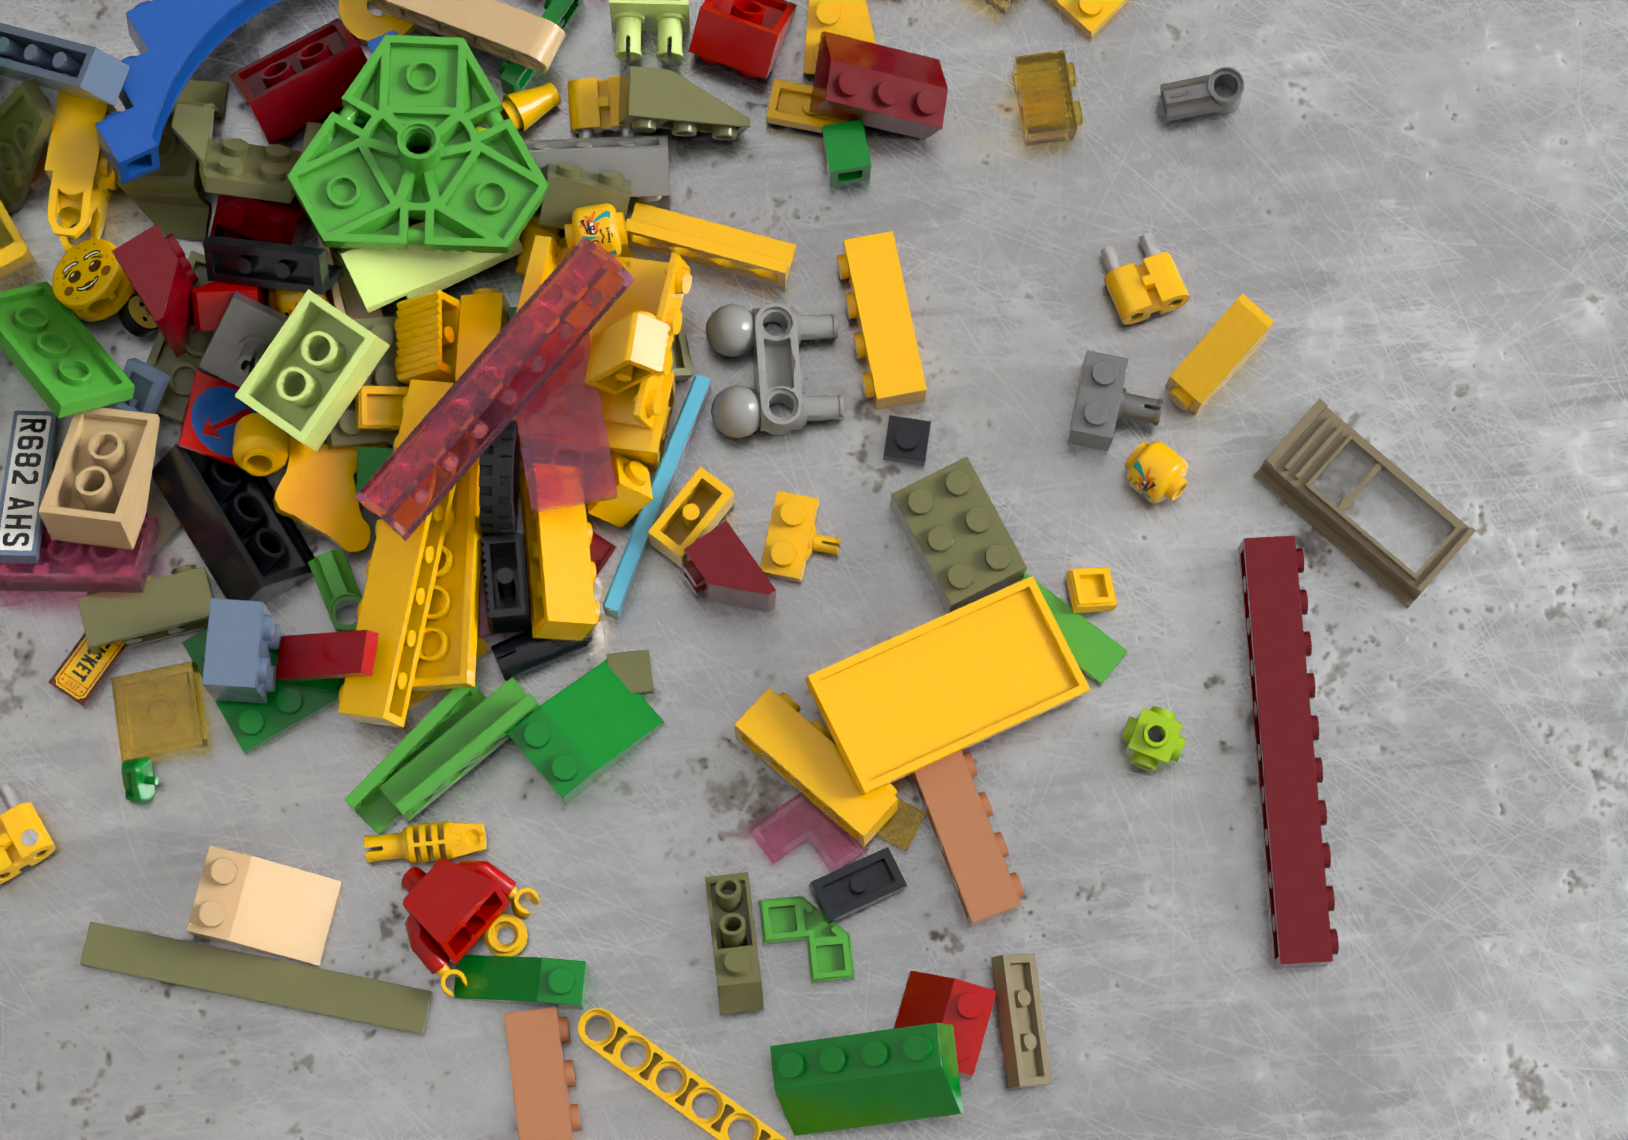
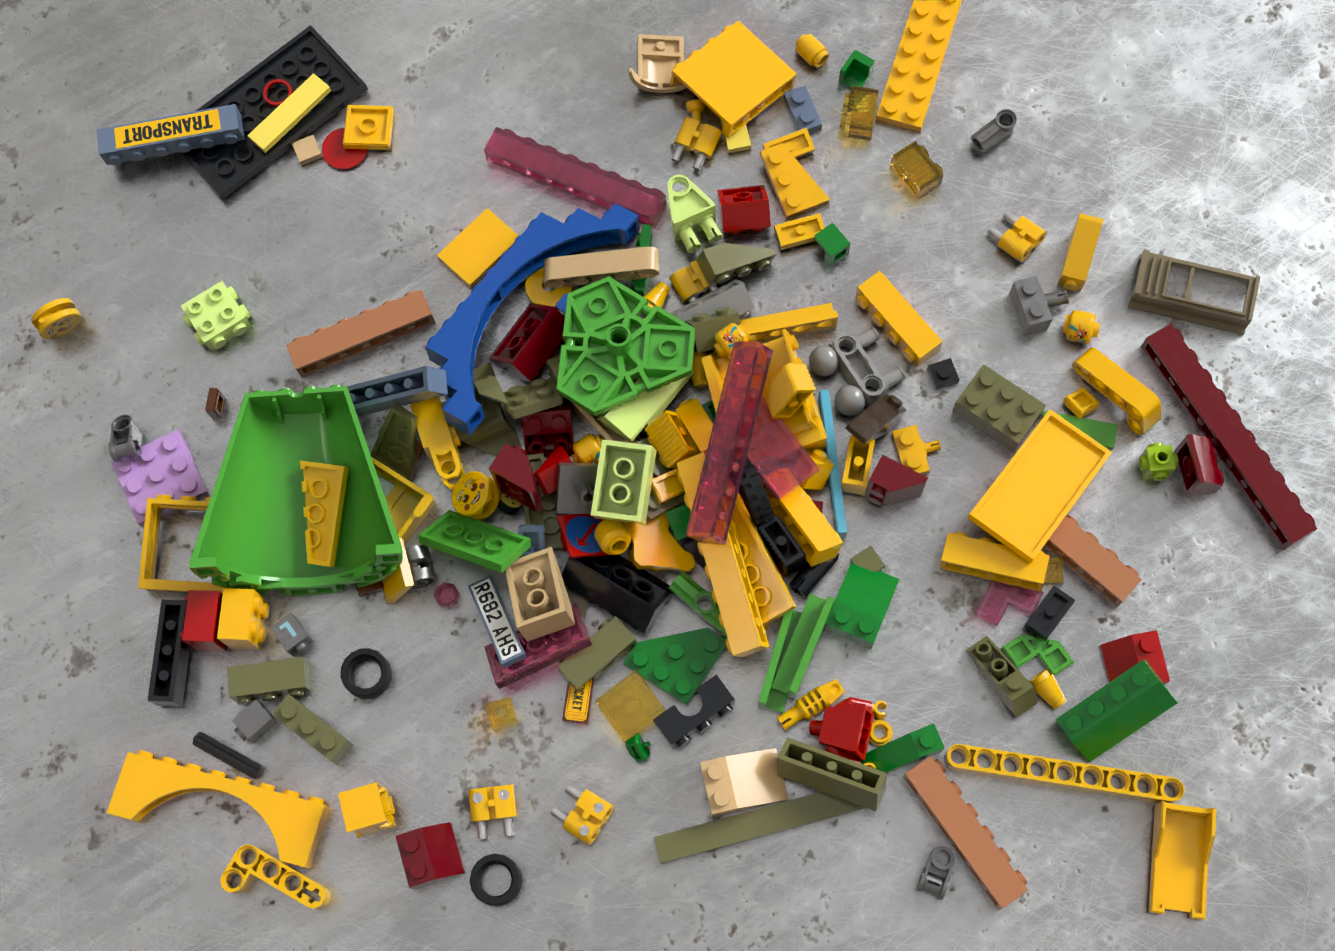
camera: 15 degrees left, 5 degrees down
sand blue brick [202,598,280,703] -> none
black panel [203,235,344,295] -> none
red tile [276,630,378,681] -> none
dark red slope [809,31,948,140] -> none
dark tan plate [991,954,1052,1089] -> none
none -> black arch [653,674,735,749]
none -> olive brick [777,737,887,811]
none -> dark brown slope [845,394,907,445]
none -> yellow cone [1029,669,1067,709]
none -> yellow beam [1072,347,1161,435]
none -> dark red slope [1174,434,1224,497]

